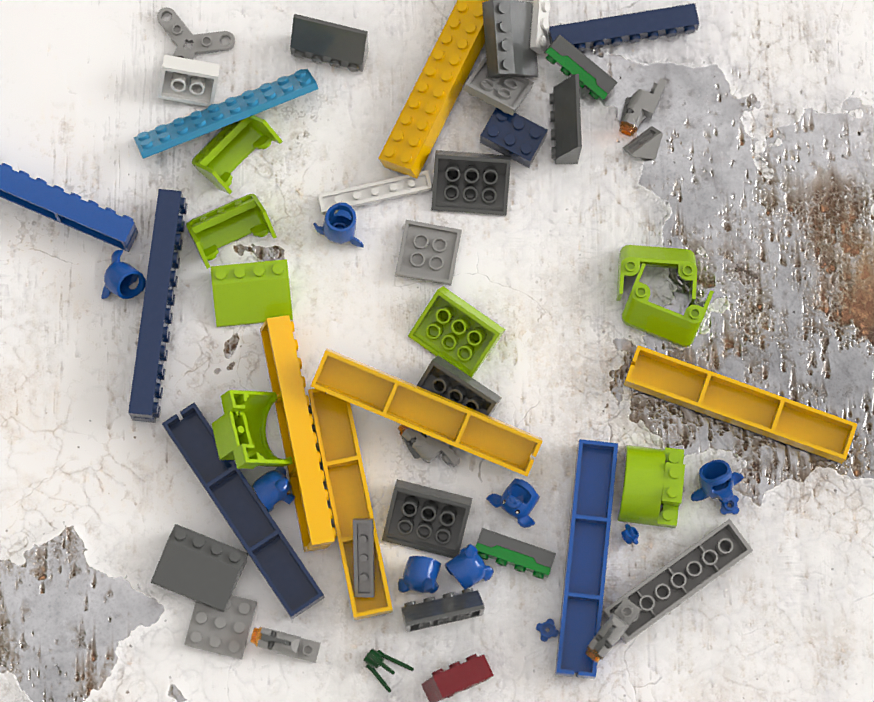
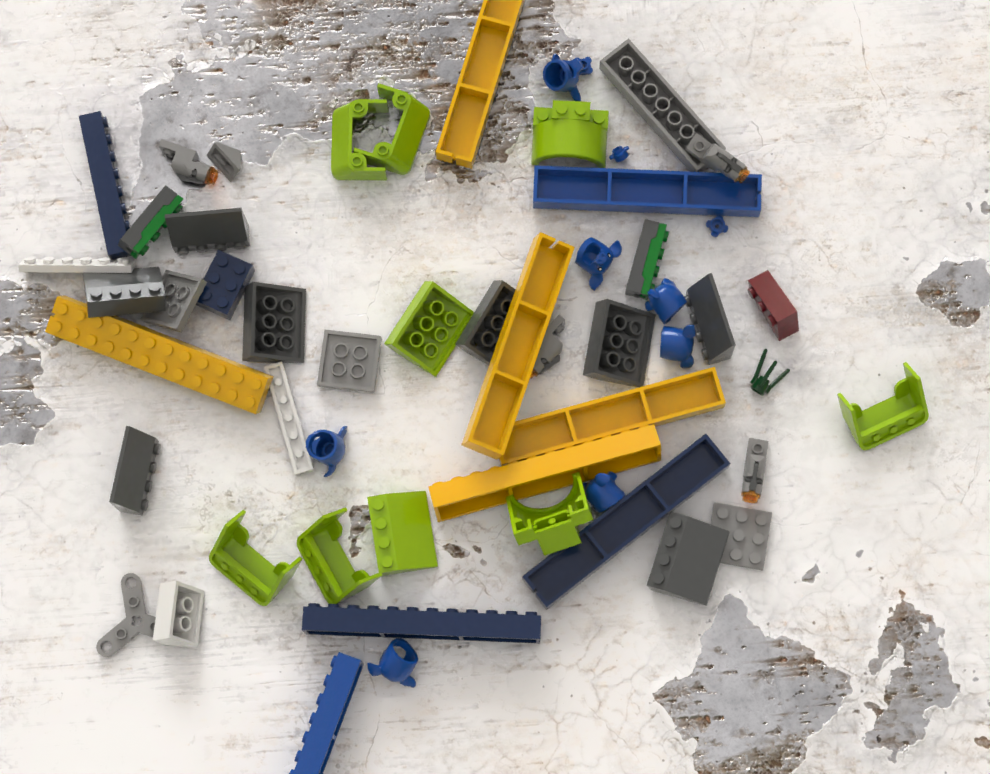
camera: 85 degrees left, 0 degrees up
dark azure plate [134,69,319,159] -> none
flat silver plate [353,518,375,597] -> none

